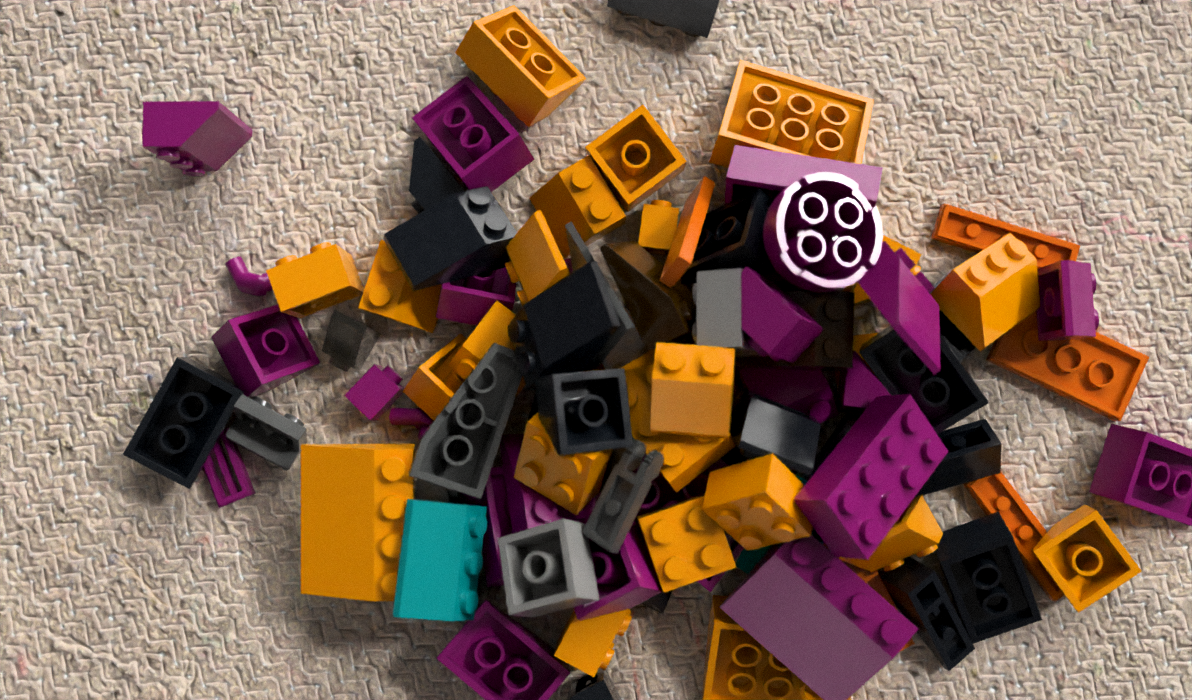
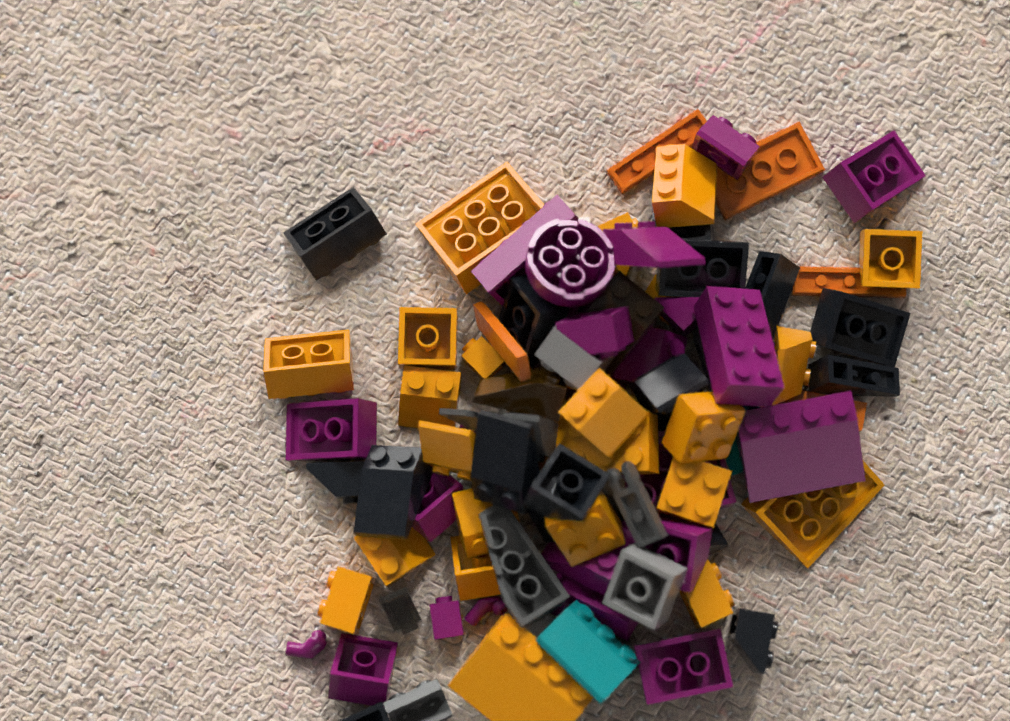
camera: 55 degrees left, 5 degrees down
magenta slope [142,101,252,177] -> none

